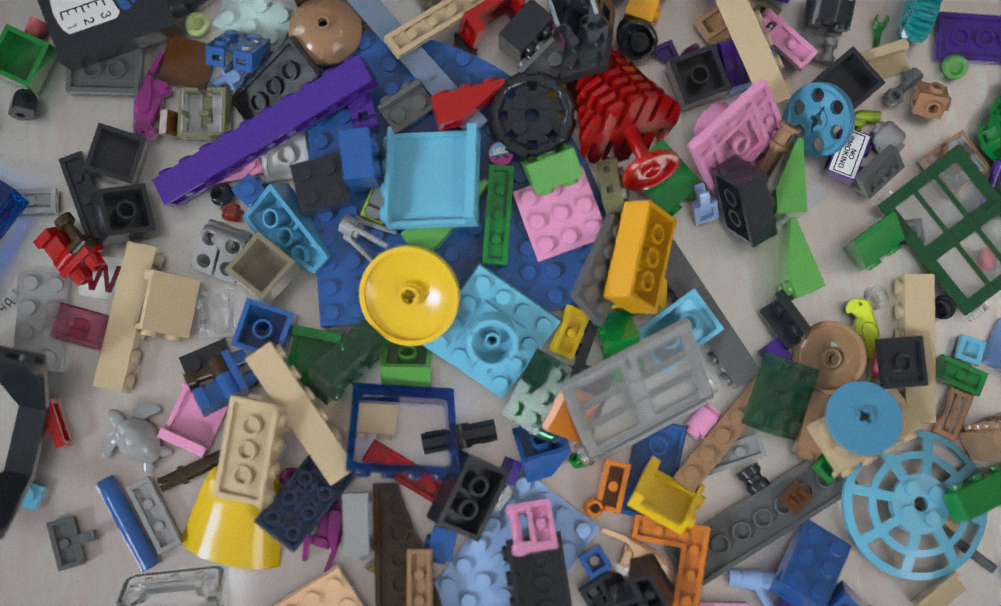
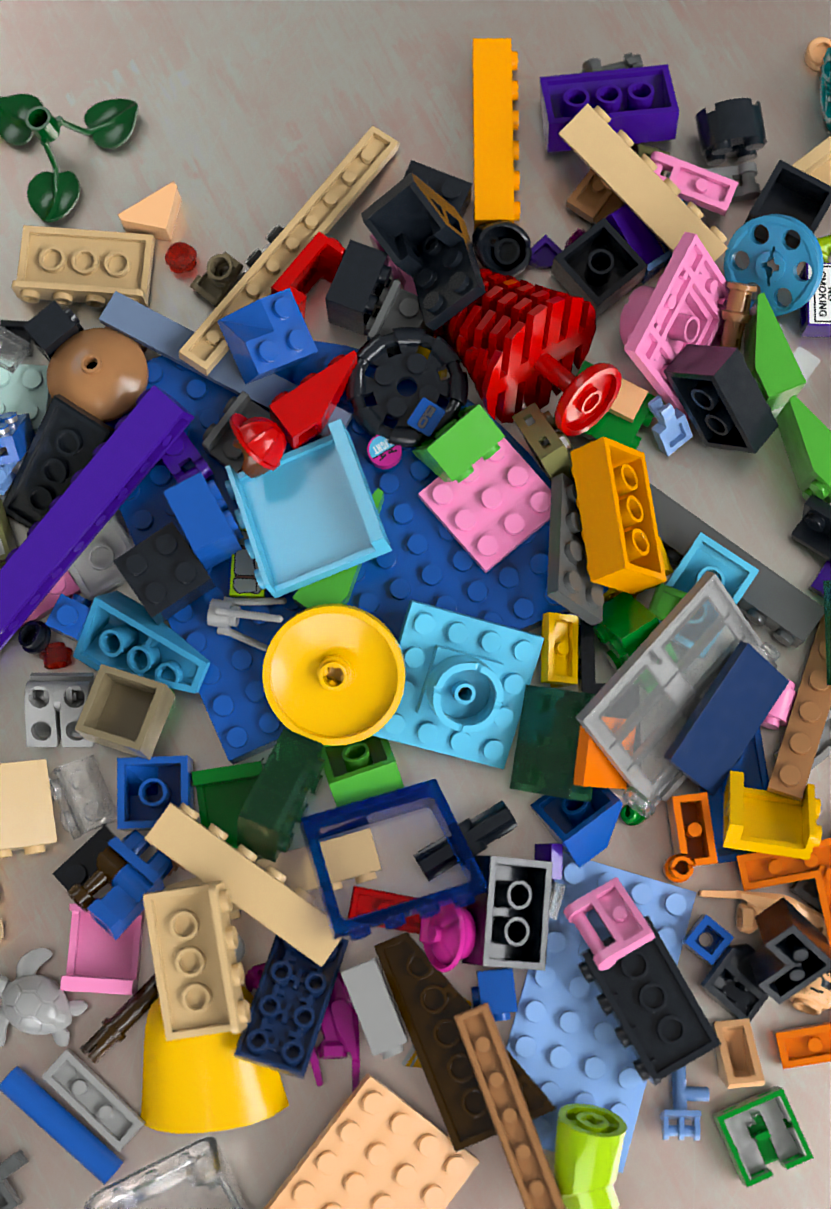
camera: 20 degrees left, 5 degrees down
green plate [482,164,514,266] -> none
green hand [872,14,889,48] -> none
none -> blue slope [217,288,318,385]
none -> red piece [229,413,286,478]
none -> blue sticker [407,398,445,437]
none -> dark pink piece [419,895,476,972]
none -> light nougat tile [608,378,648,423]
none -> bright green tile [648,583,687,622]
none -> dark blue tile [663,641,790,796]

